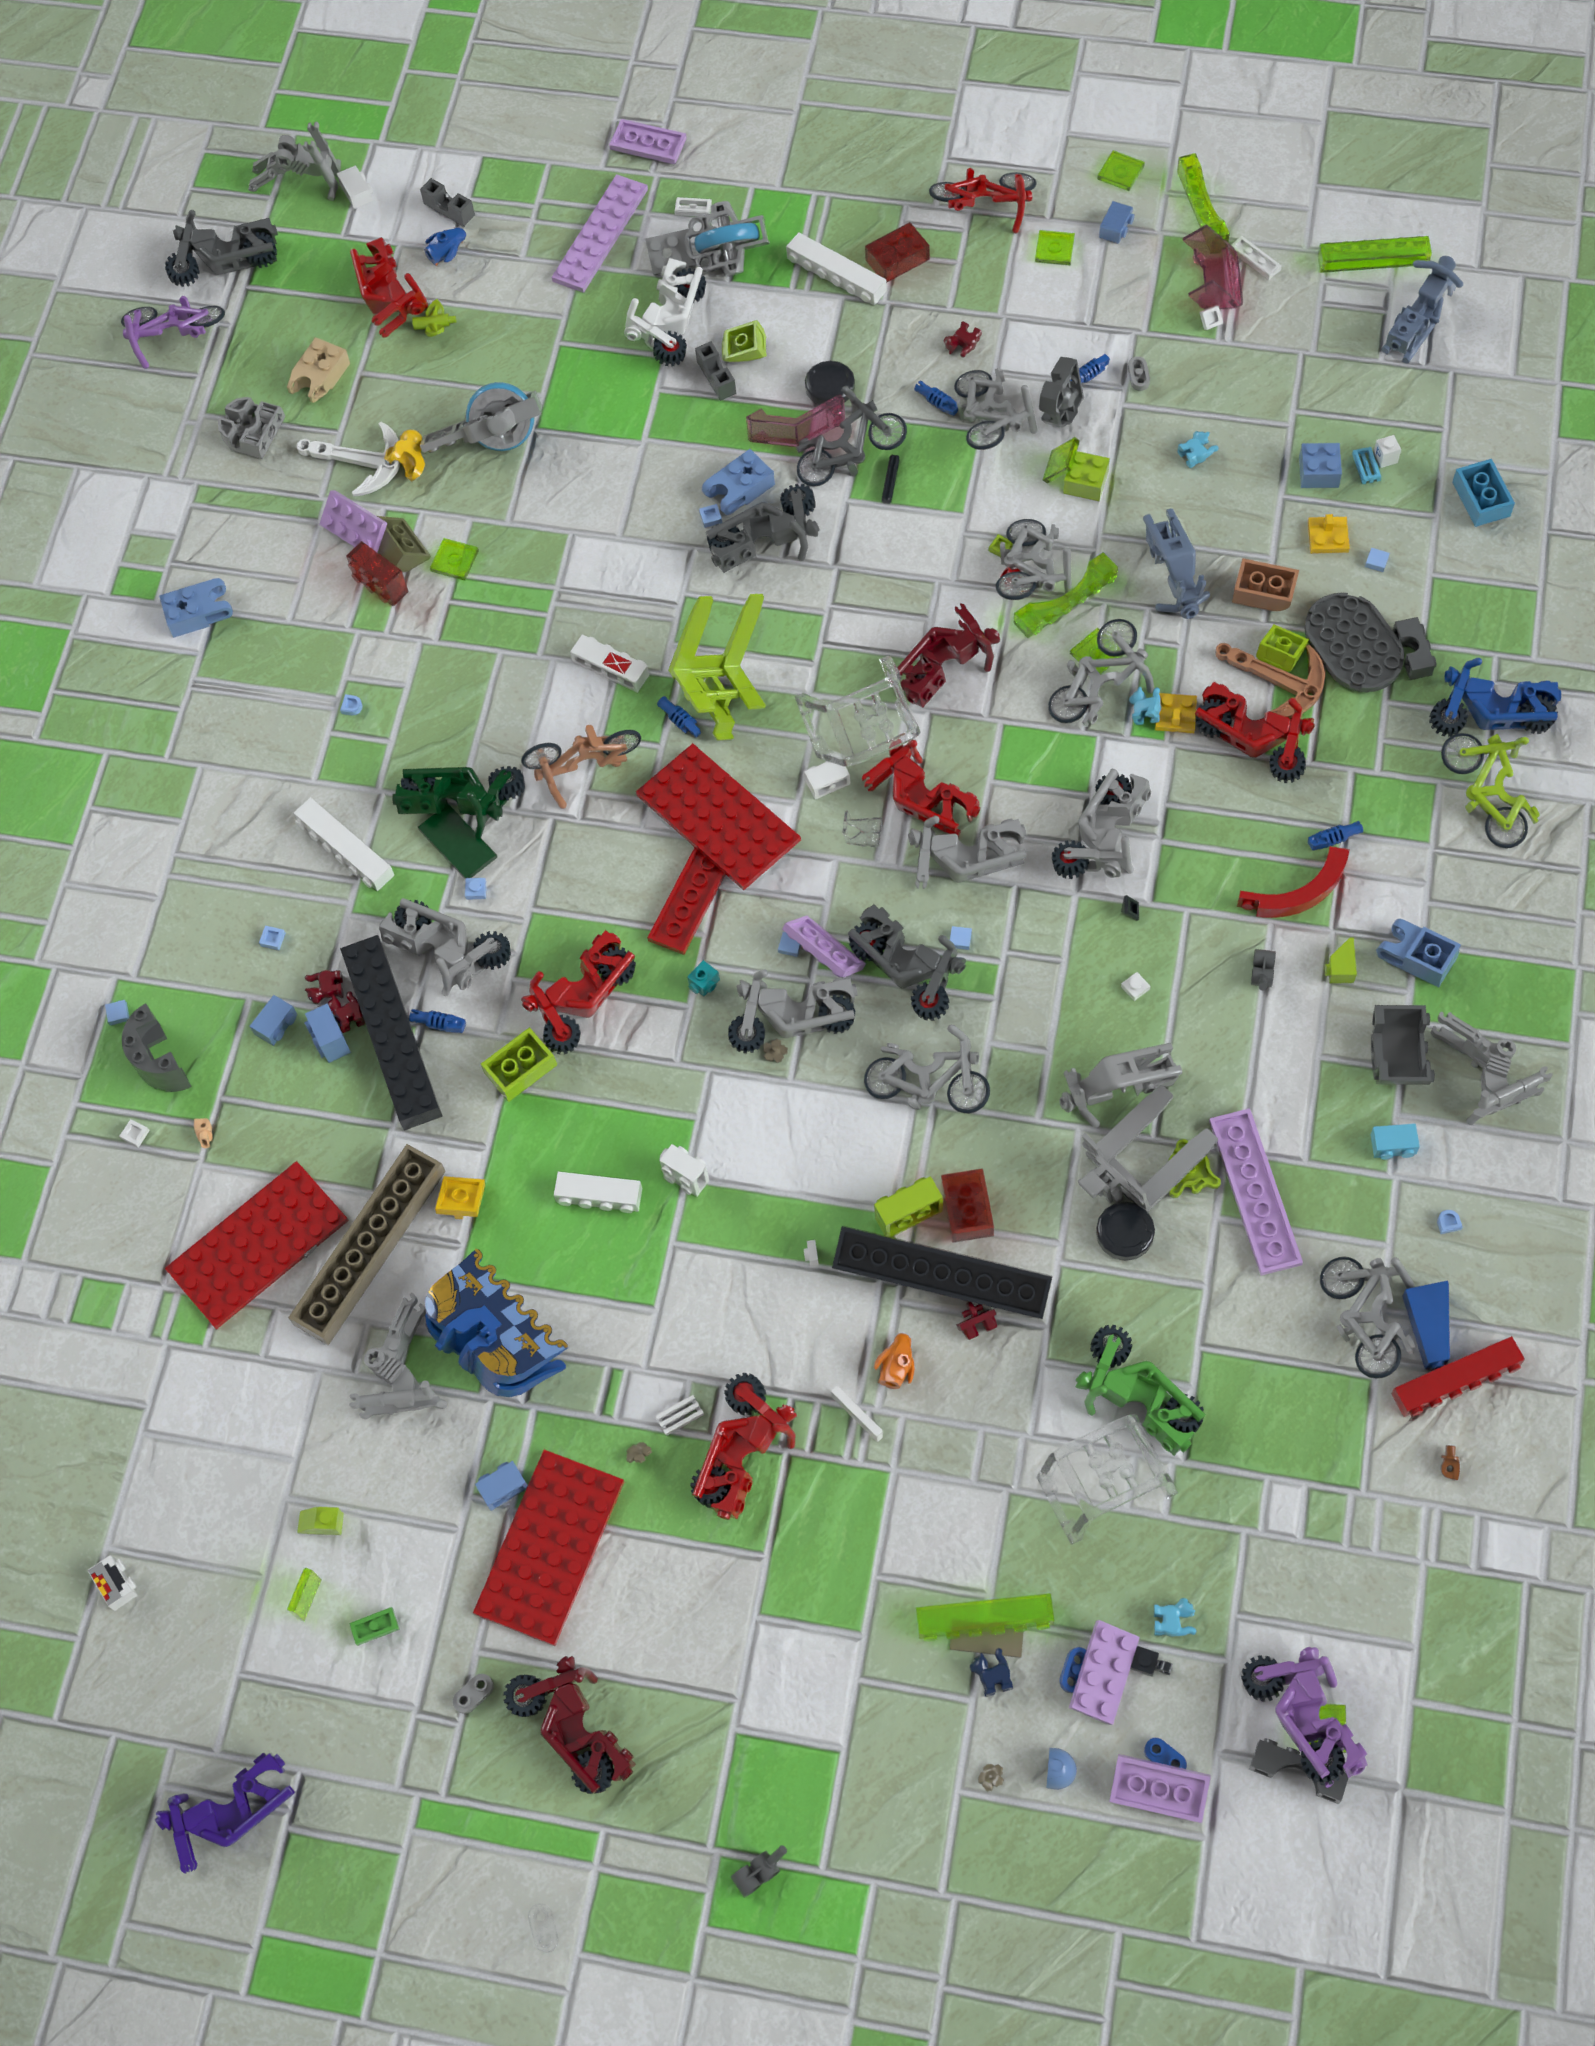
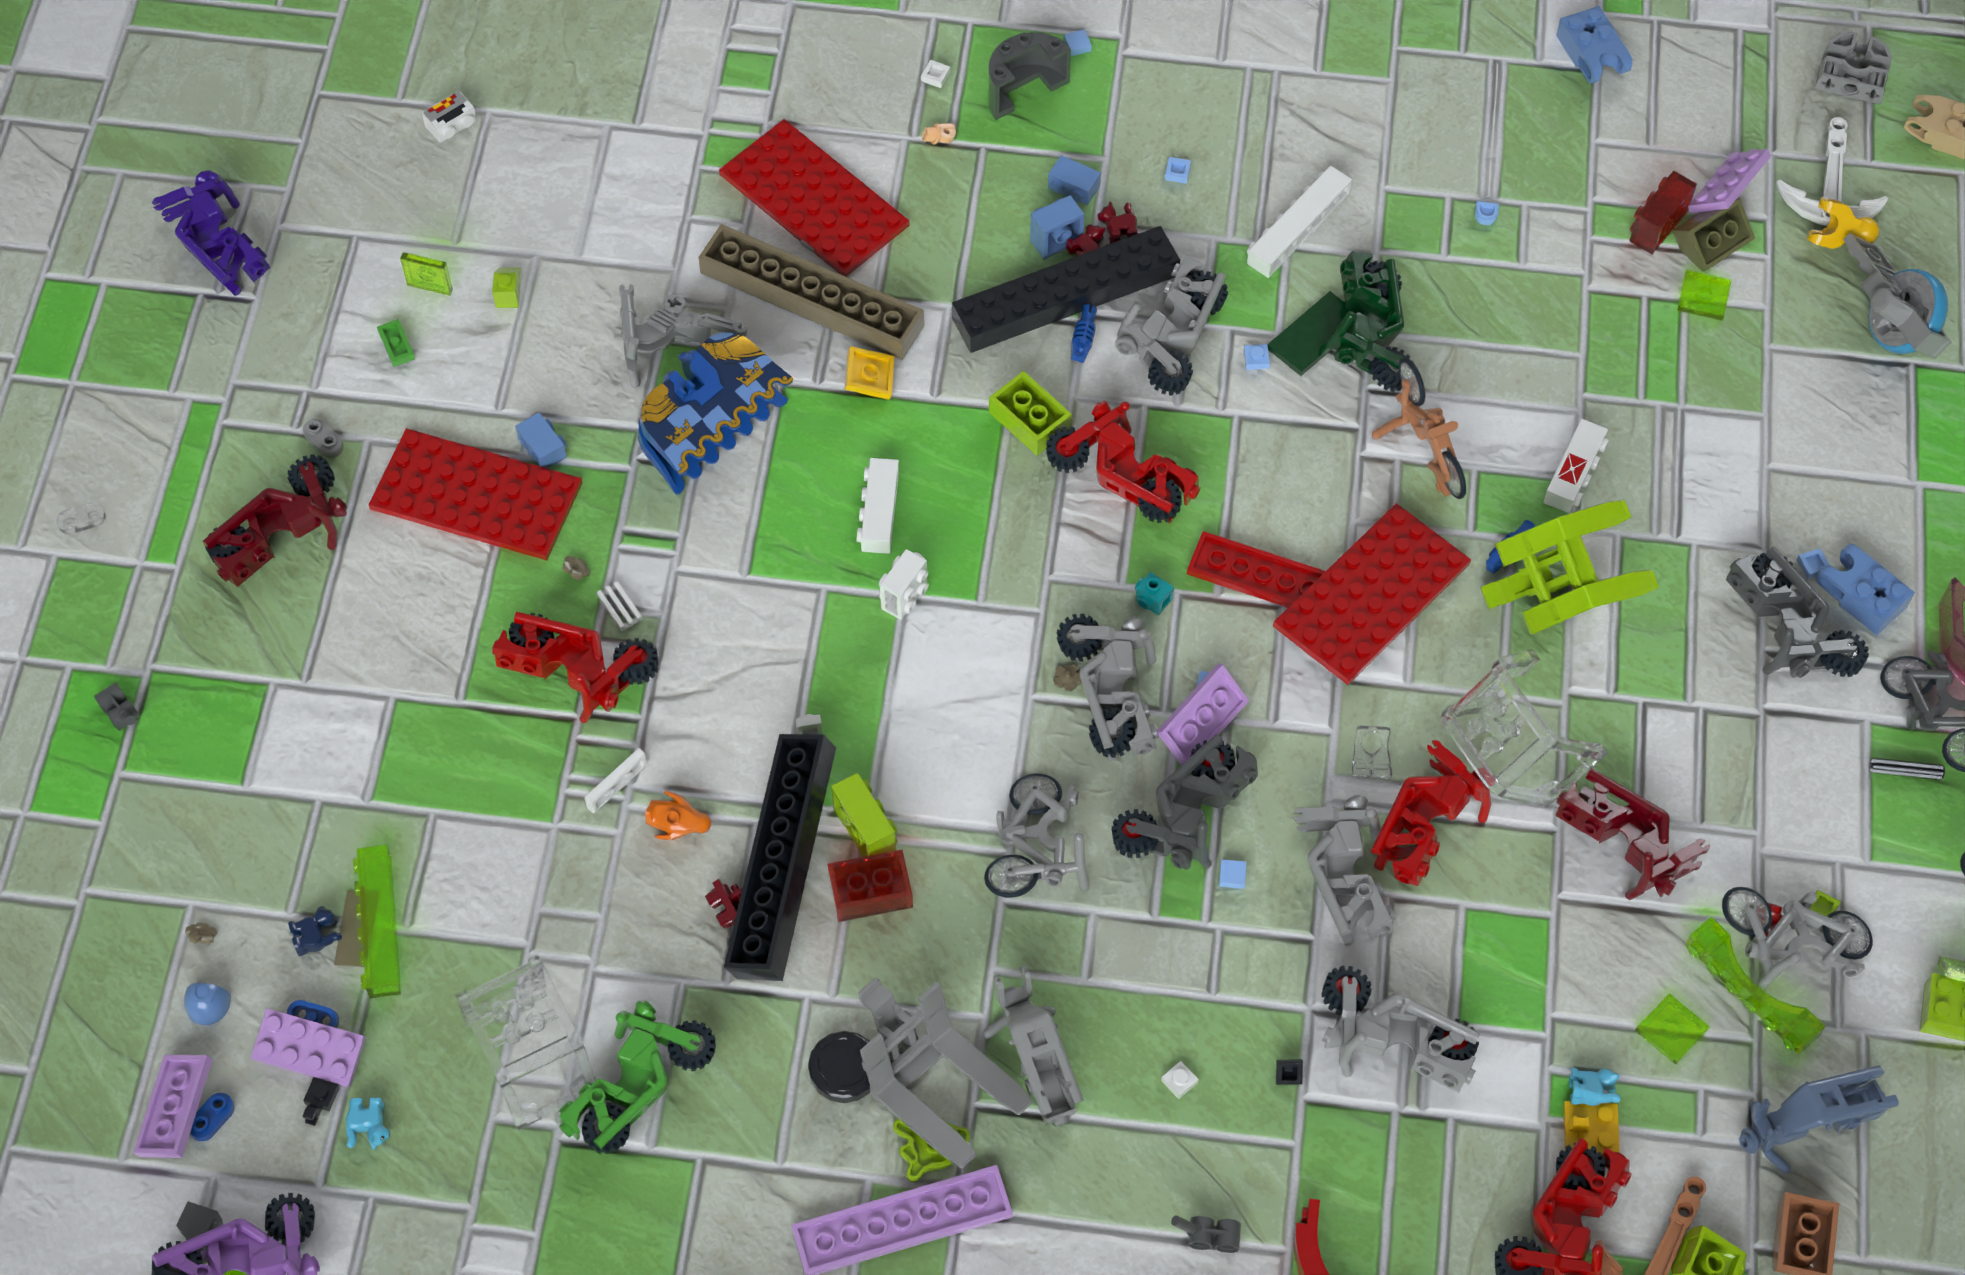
camera: 80 degrees right, 5 degrees down
white brick [804,756,850,800] -> none
piece [1048,619,1154,727] -> none

